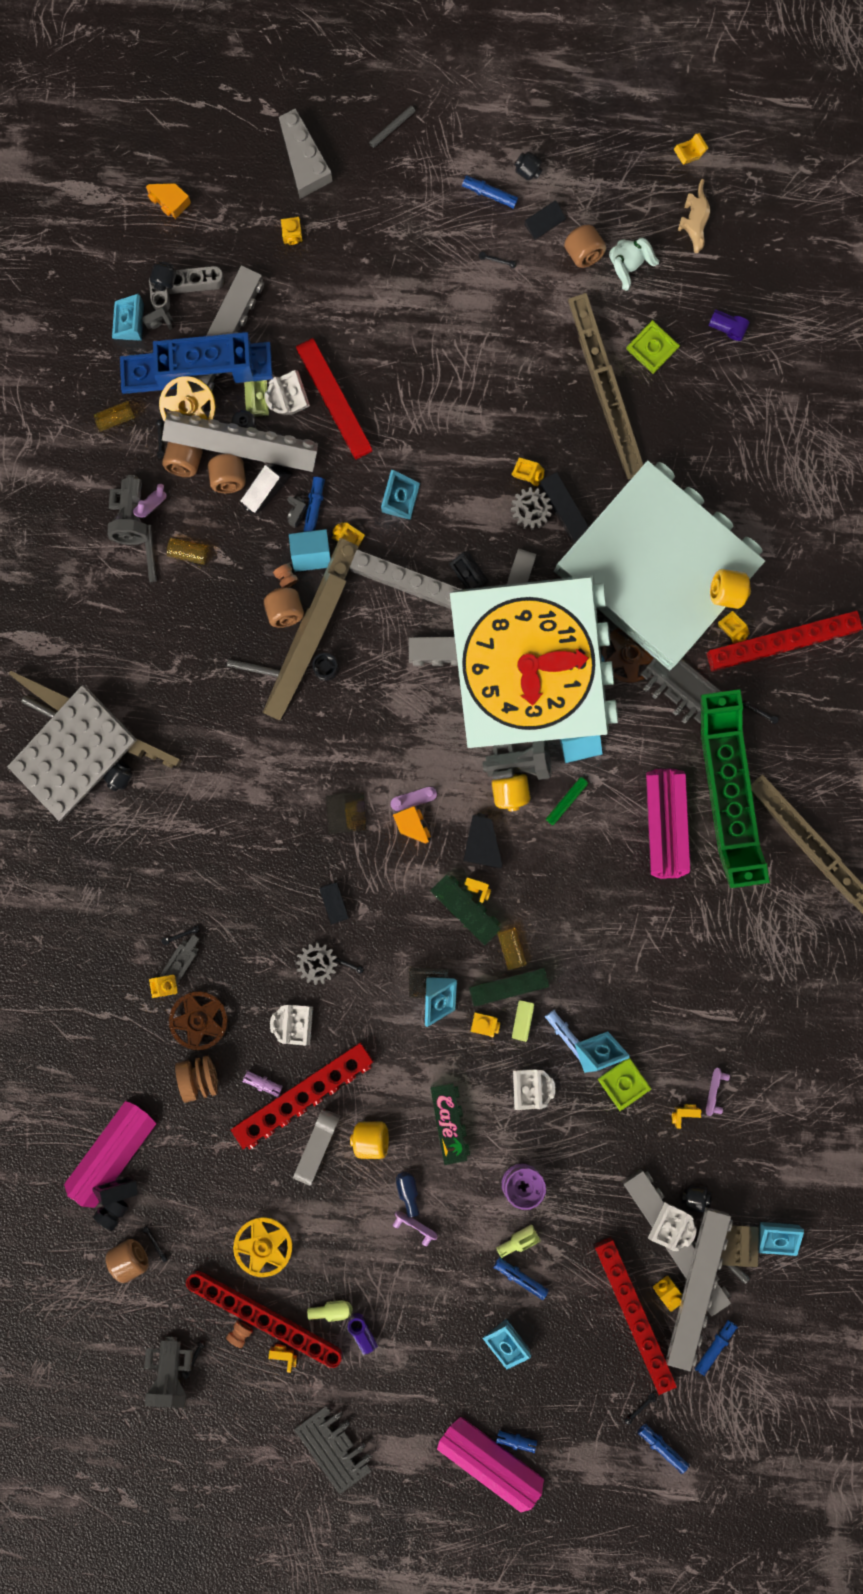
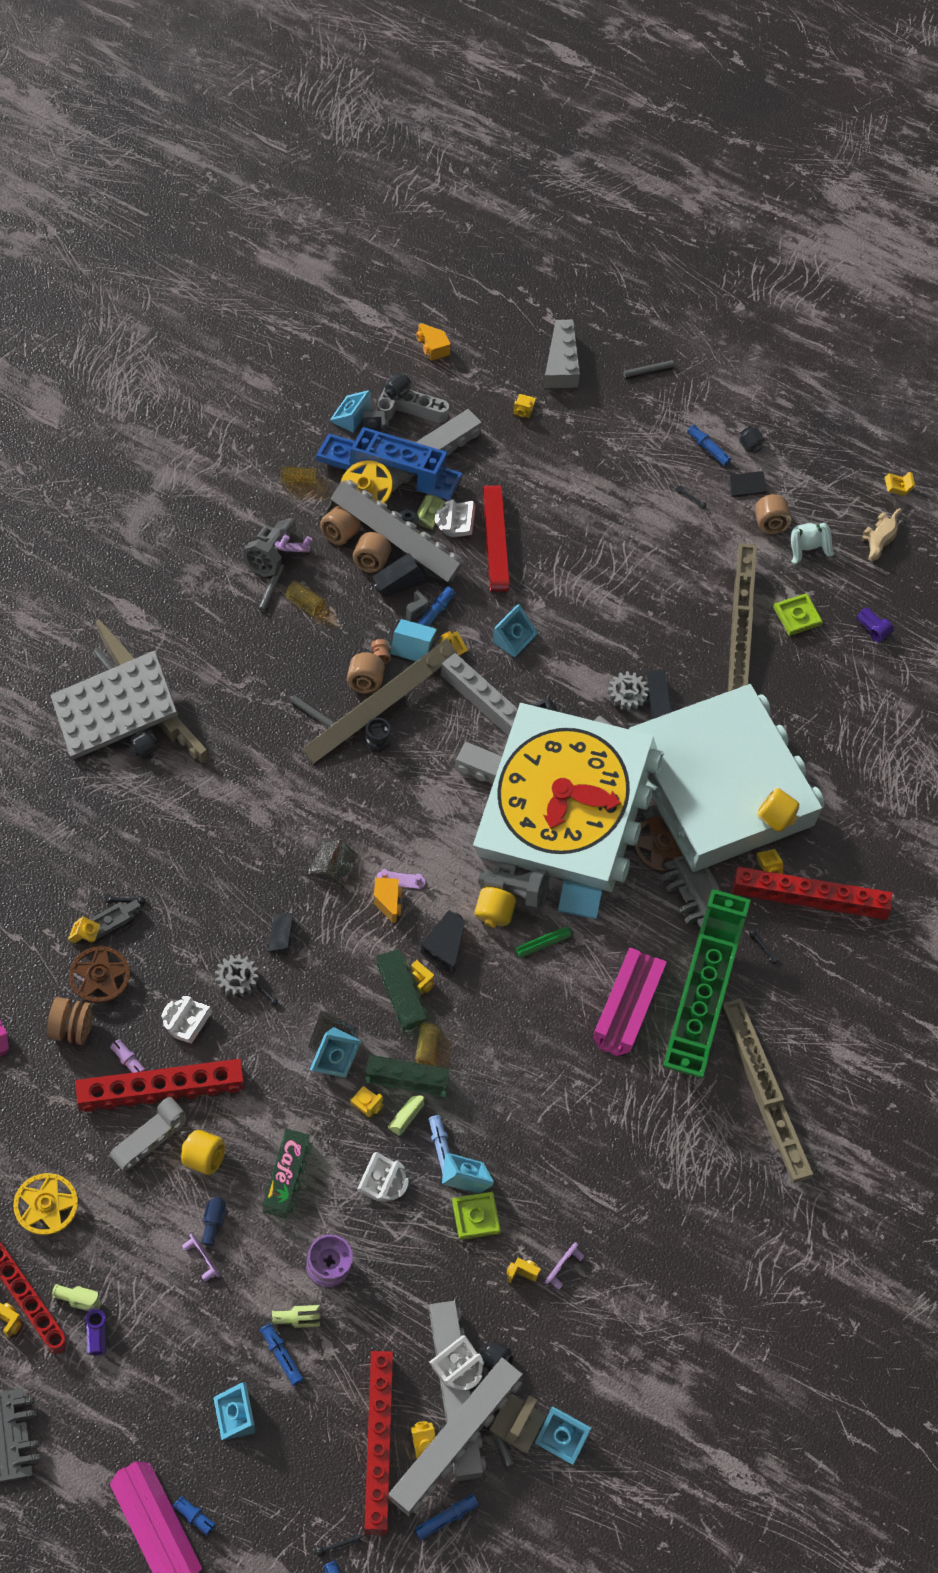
camera: 15 degrees right, 25 degrees down
yellow bracket [512,458,545,487] -> none

